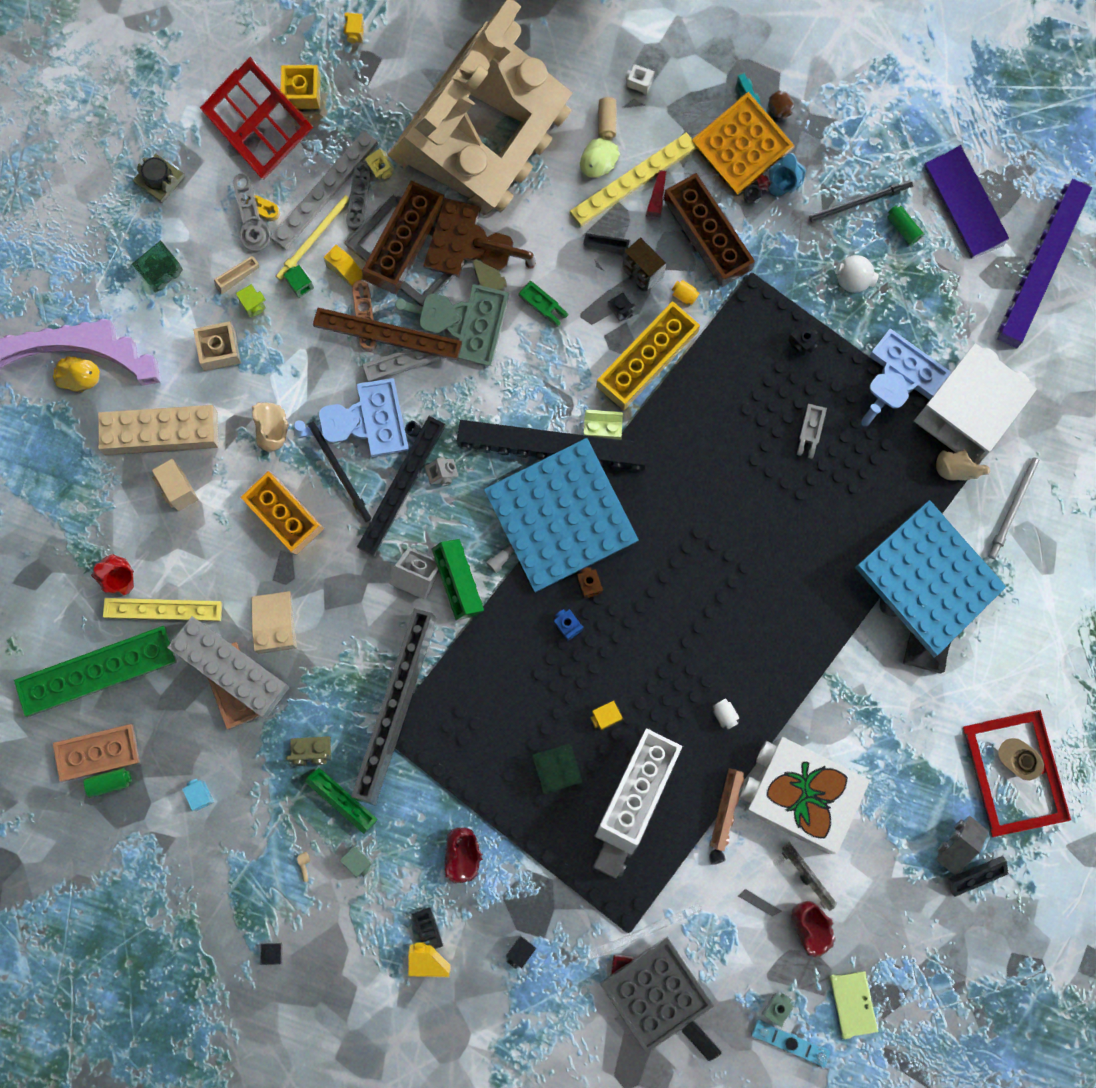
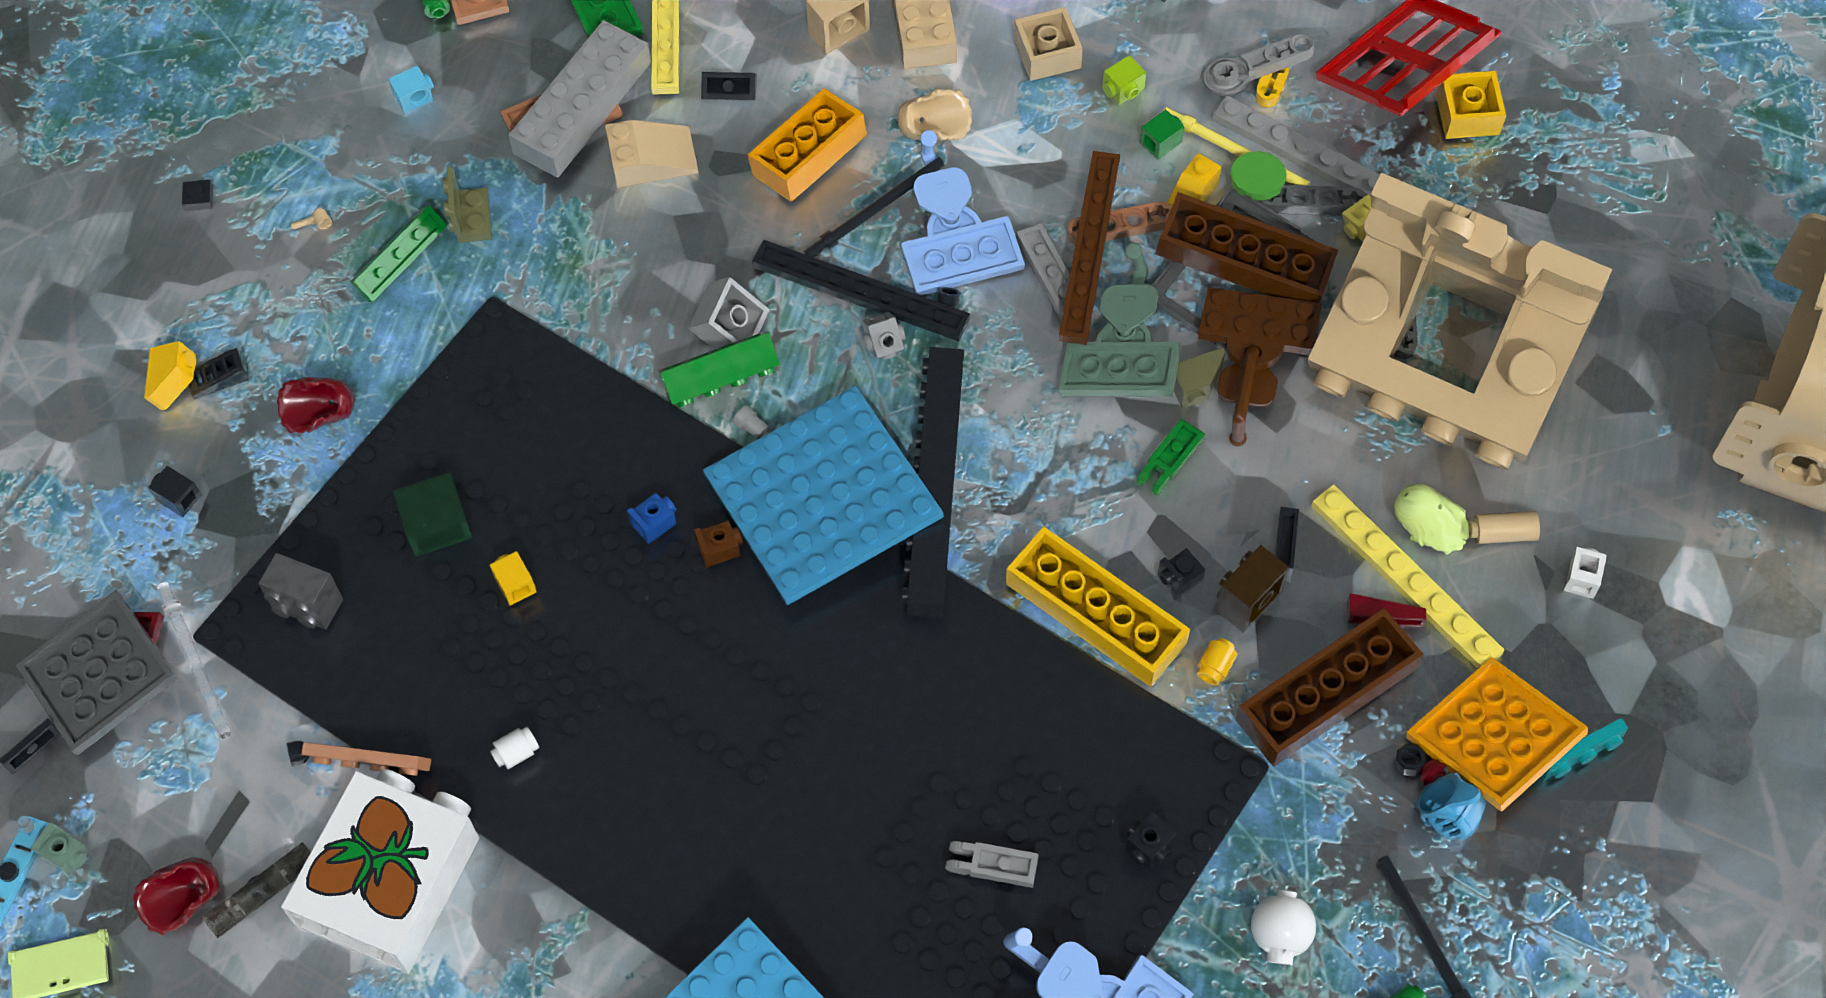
camera: 90 degrees right, 15 degrees down
tan piece [214,256,259,294] -> none
sand green brick [340,846,373,878] -> none
yellow brick [344,13,364,43] -> none
dark grey brick [351,608,437,806] -> none
yellowish green bracket [584,410,623,440] -> none
white brick [595,728,682,855] -> none
reddish brown head [768,90,795,119] -> none
none -> black slope [701,72,757,100]
none -> bright green tile [1230,151,1287,201]

